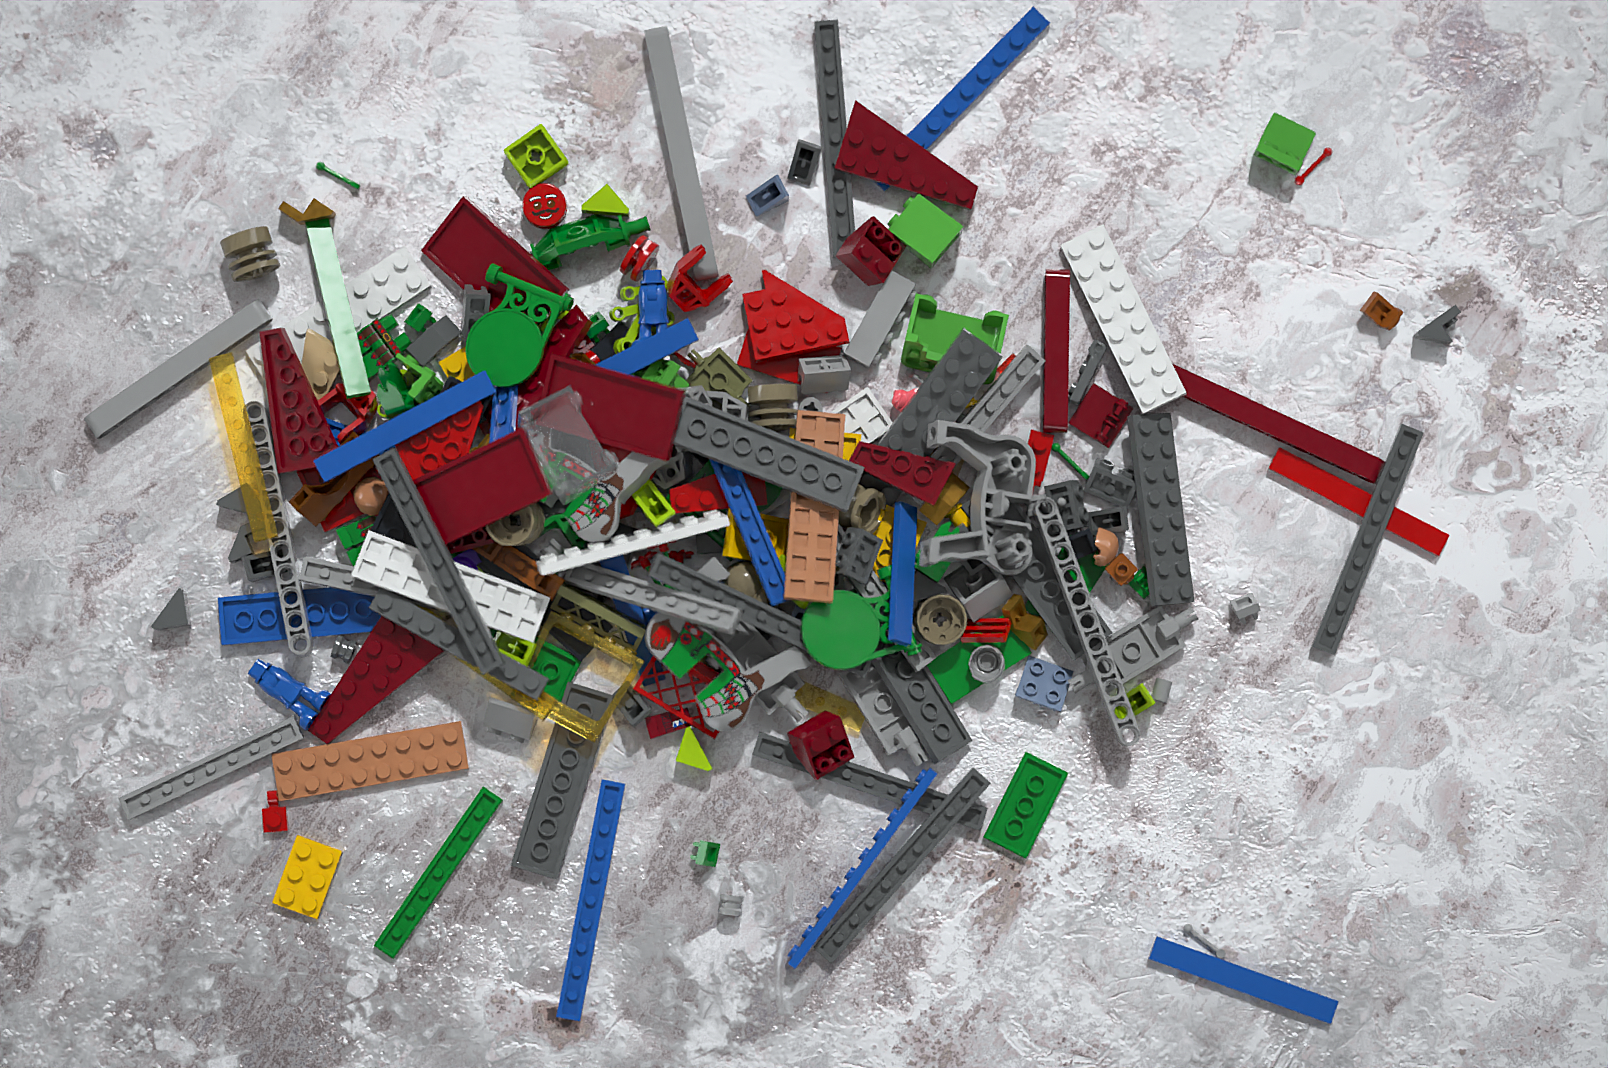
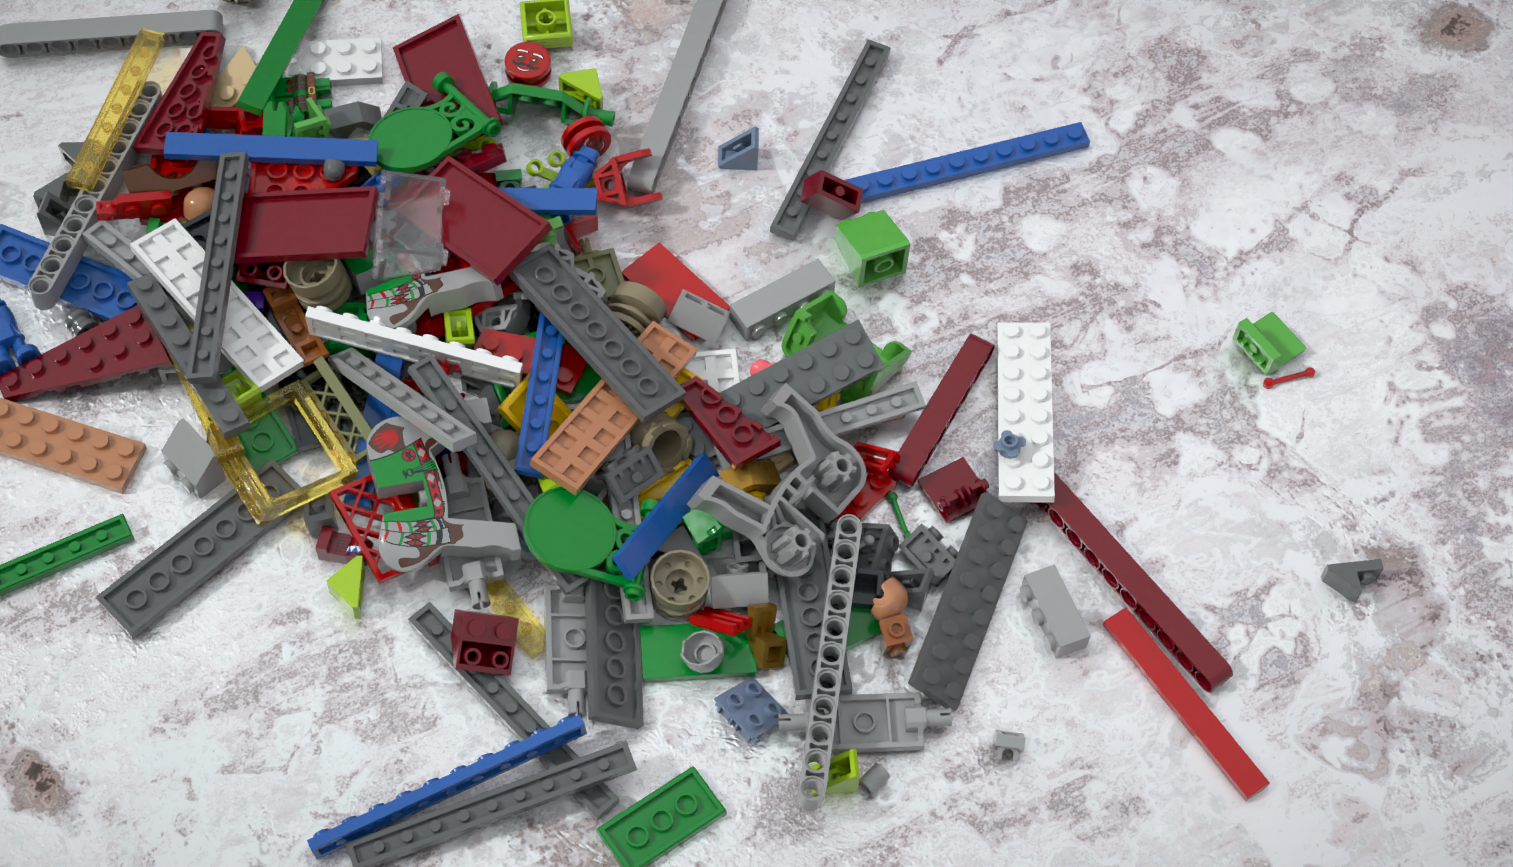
camera: 25 degrees right, 25 degrees down
green tile [404,303,437,333] -> none
blue plate [556,779,626,1021] -> none
green tile [690,840,721,867] -> none
light grey wheel [718,894,744,916] -> none
red wing [742,270,850,363] -> none
dark grey slope [787,139,821,186] -> none
dark red wing [834,100,978,210] -> none
dark red slope [836,216,906,286] -> none
dark grey hinge [1068,340,1108,406] -> none
green tile [1128,566,1149,600] -> none
dark grey plate [1311,424,1424,655] -> none
dark orange bracket [1360,292,1403,331] -> none
none -> red hinge [96,190,172,221]
none -> dark grey hinge [323,159,345,181]
none -> dark red brick [800,170,864,220]
none -> red tile [853,441,901,477]
none -> sand blue plate [994,430,1026,459]
none -> light grey brick [1020,564,1091,658]

